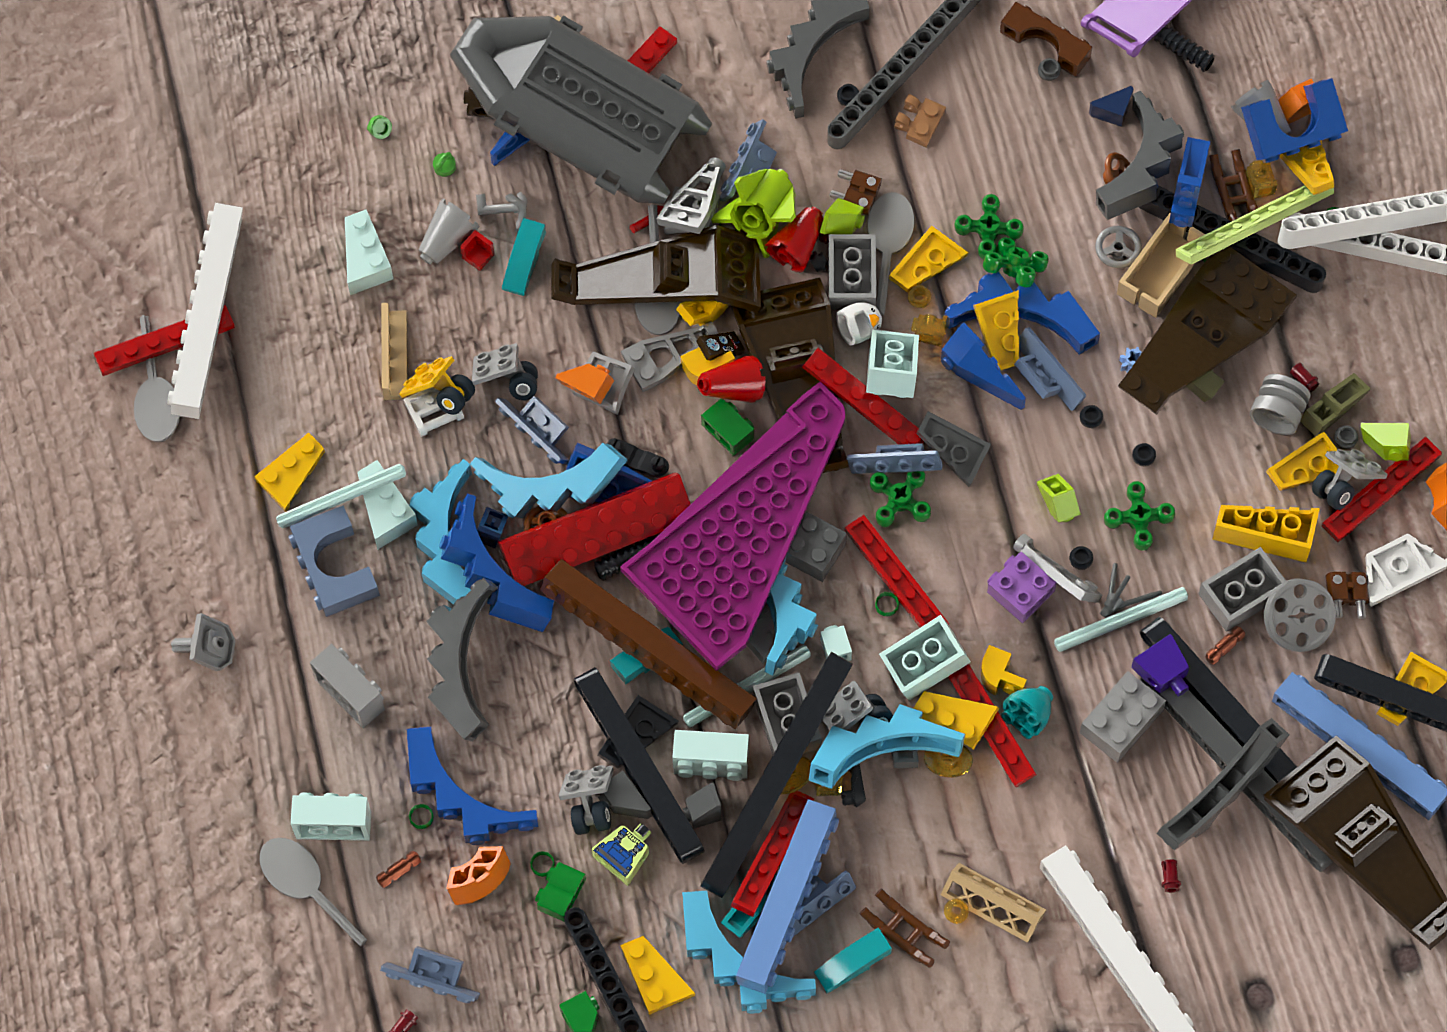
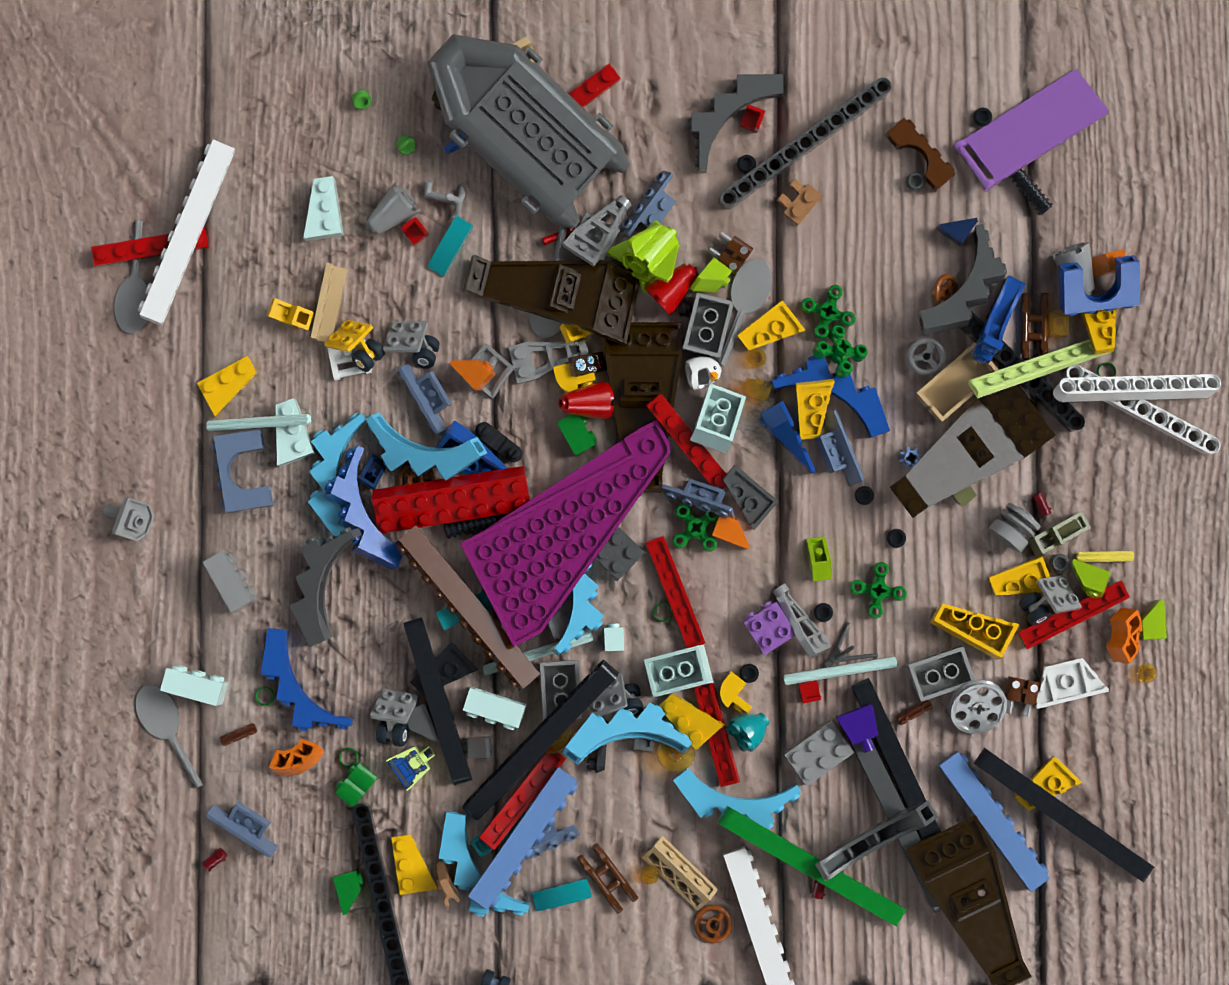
camera: 15 degrees right, 20 degrees up
none -> yellow brick [266,298,315,330]
none -> medium nougat plate [435,860,460,907]
none -> medium azure arch [673,768,801,829]
none -> dark orange piece [694,905,733,943]
none -> orange slope [711,516,749,549]
none -> green beam [717,806,906,927]
none -> red panel [740,104,765,133]
none -> black plate [740,664,759,683]
none -> red panel [798,680,822,704]
none -> light yellow axle [1076,551,1134,562]

